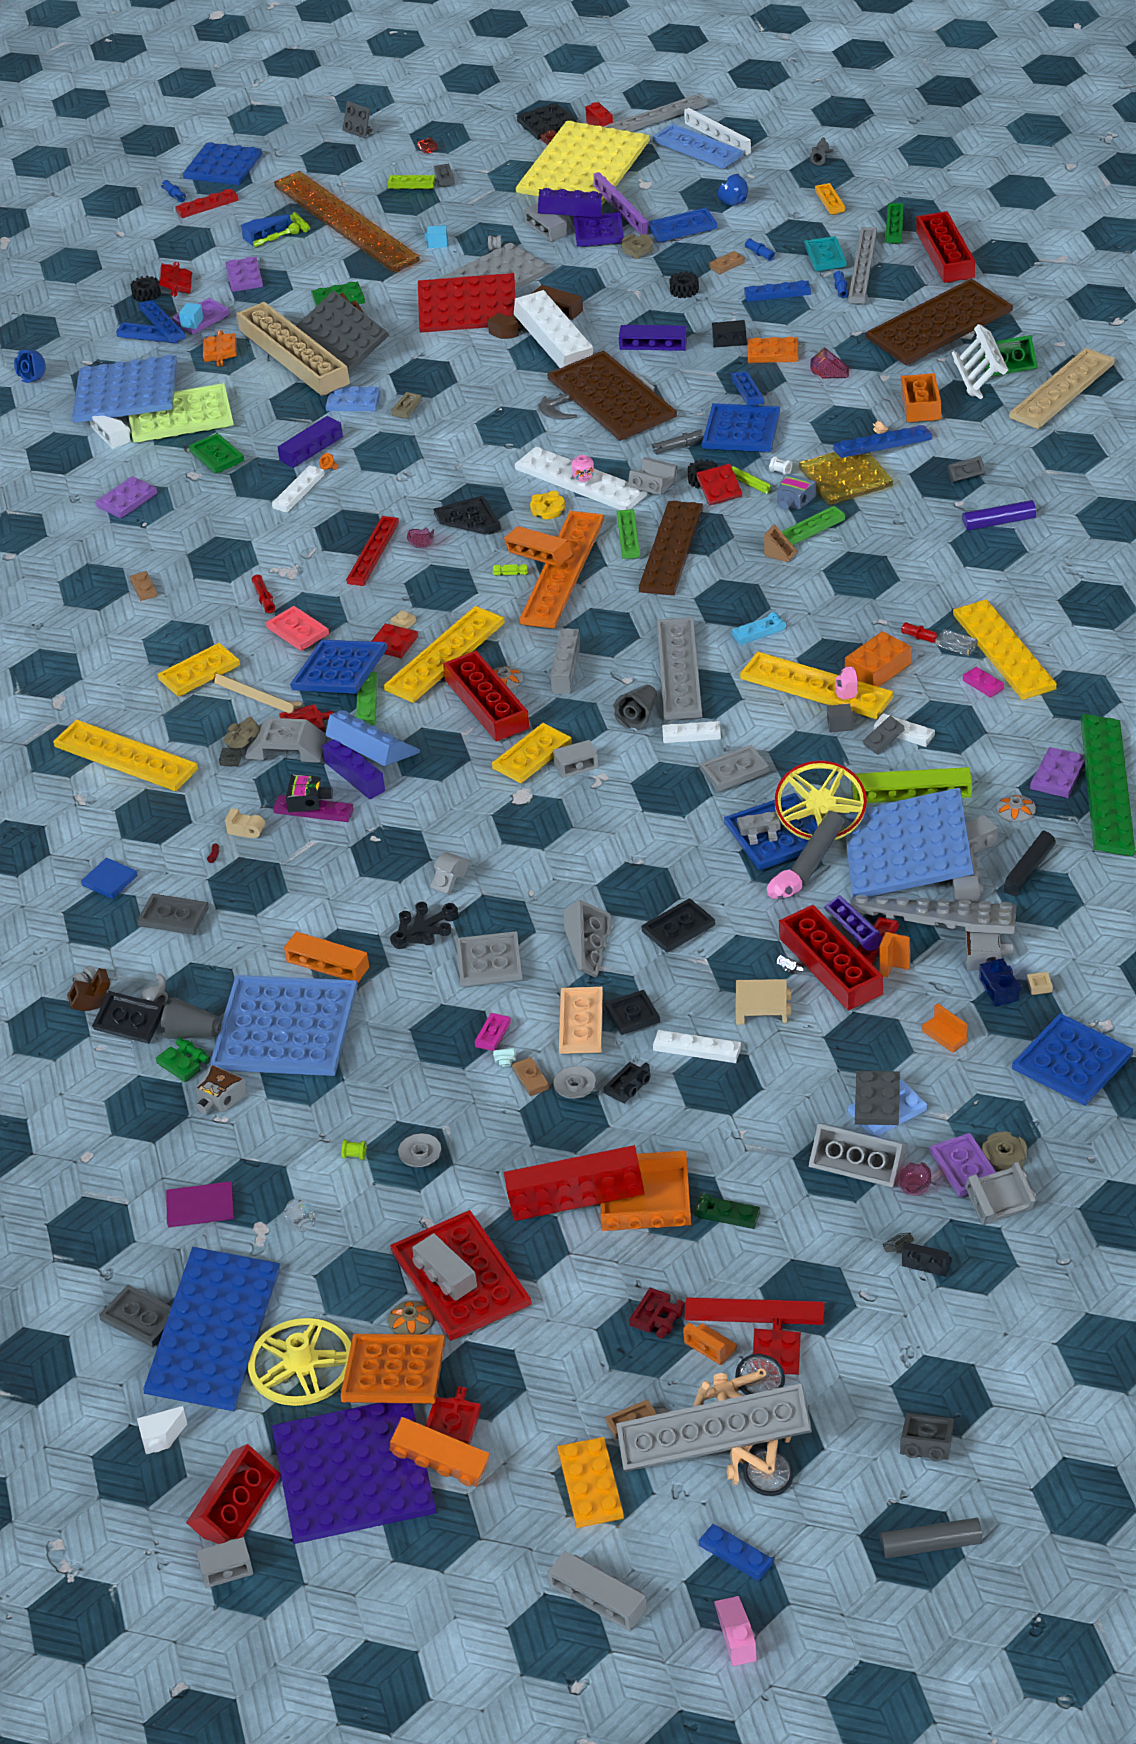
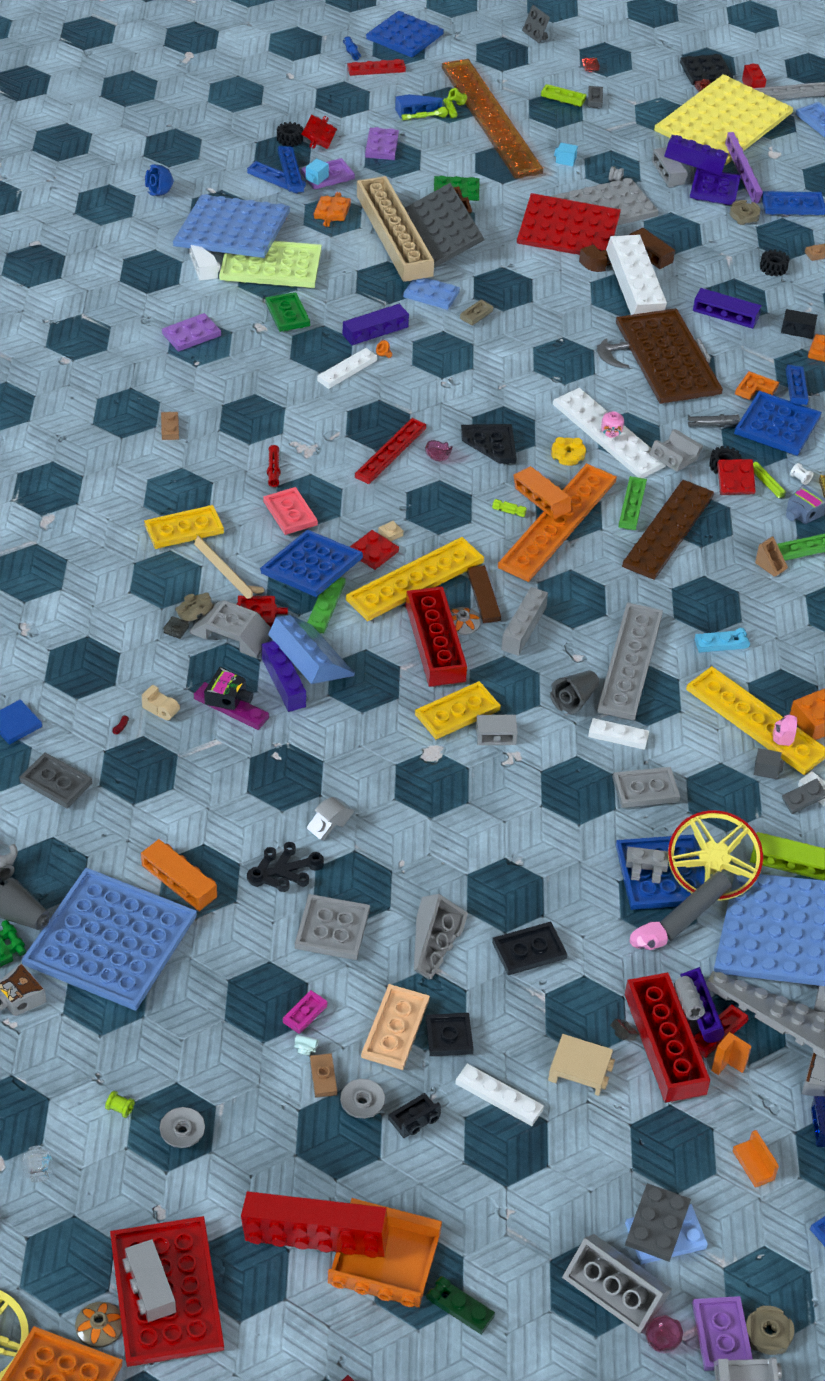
camera: 10 degrees right, 5 degrees up
yellow plate [53,719,198,792] -> none
none -> lime bush [448,88,467,106]
none -> reddish brown tile [467,565,501,623]
none -> light grey axle [674,976,705,1020]
none -> orange plate [735,371,779,400]

